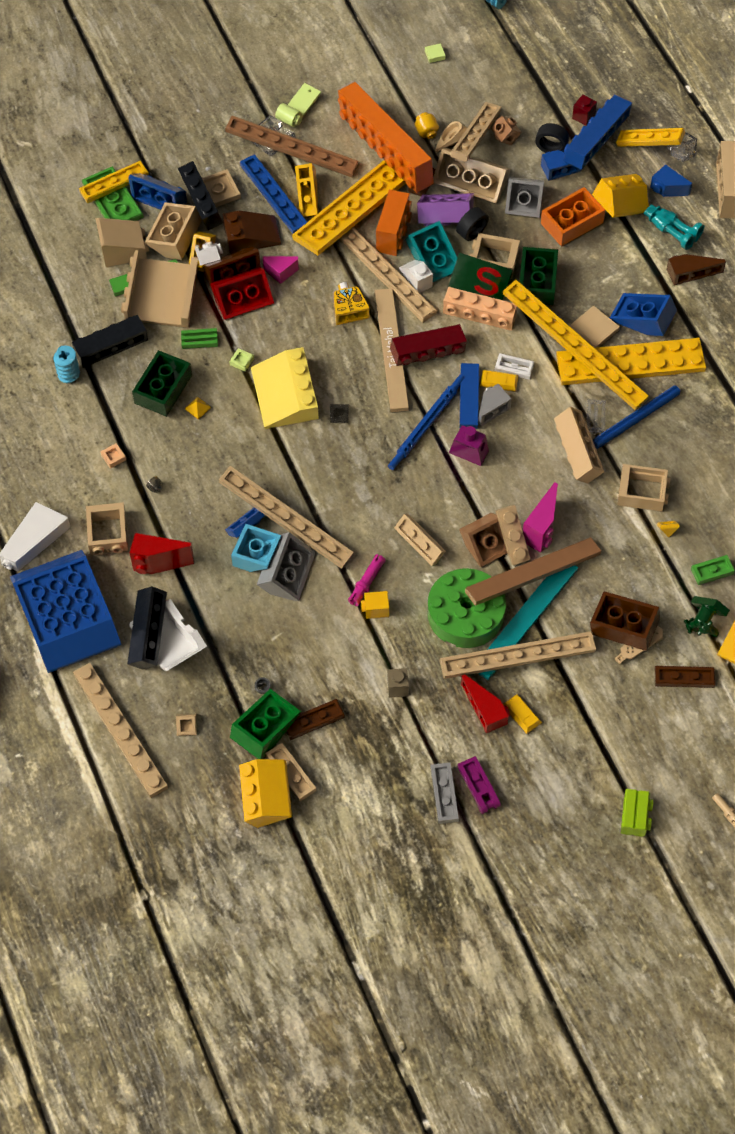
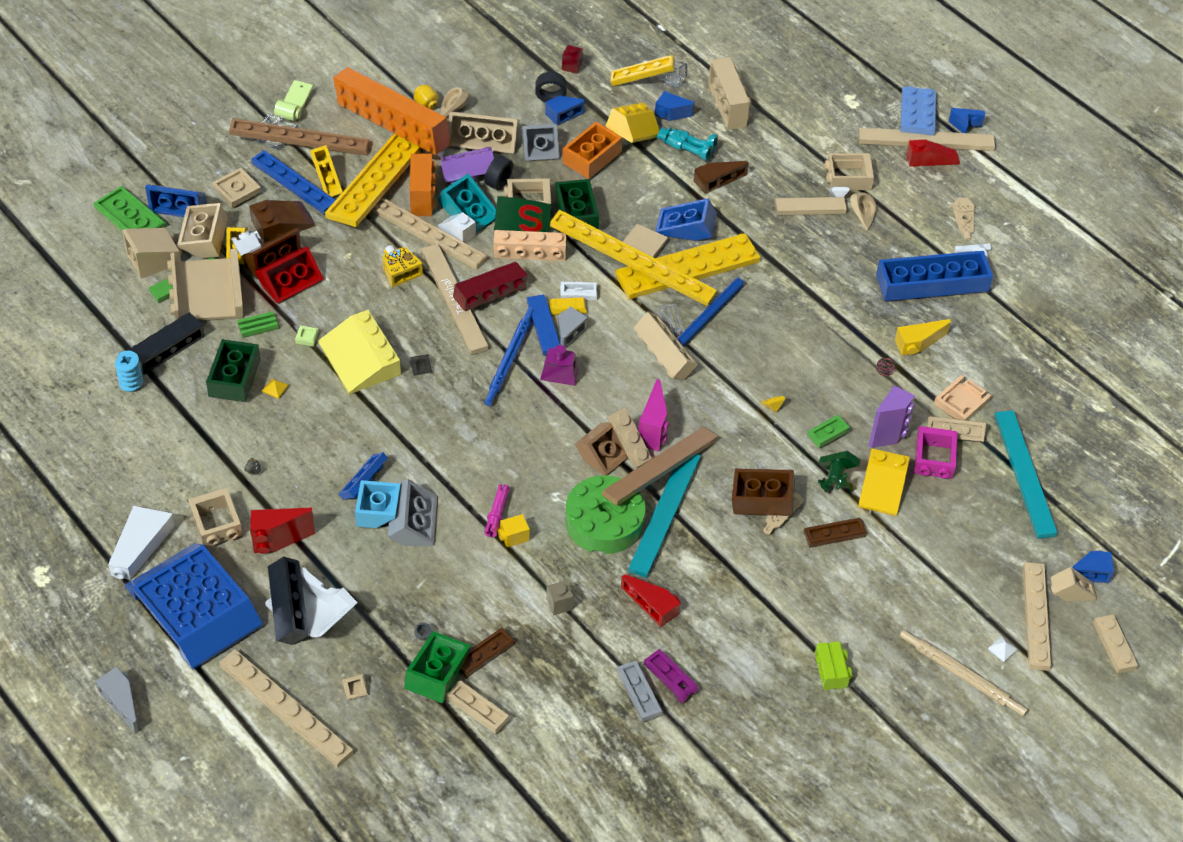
camera: 20 degrees left, 10 degrees down
yellow tile [79,160,149,204] -> none
light nougat plate [100,443,126,469] -> none
black brick [178,161,223,231] -> none
tan plate [219,466,354,569] -> none
yellow slope [239,759,292,828] -> none
dark pink slope [263,256,299,284] -> none
tan plate [394,514,446,566] -> none
yellowish green tile [425,43,445,63] -> none
tan plate [440,631,596,679] -> none
tan plate [450,102,501,162] -> none
medium nougat brick [491,116,522,145] -> none
yellow tile [503,694,542,734] -> none
blue brick [564,94,632,170] -> none
tan window [617,464,671,511] -> none

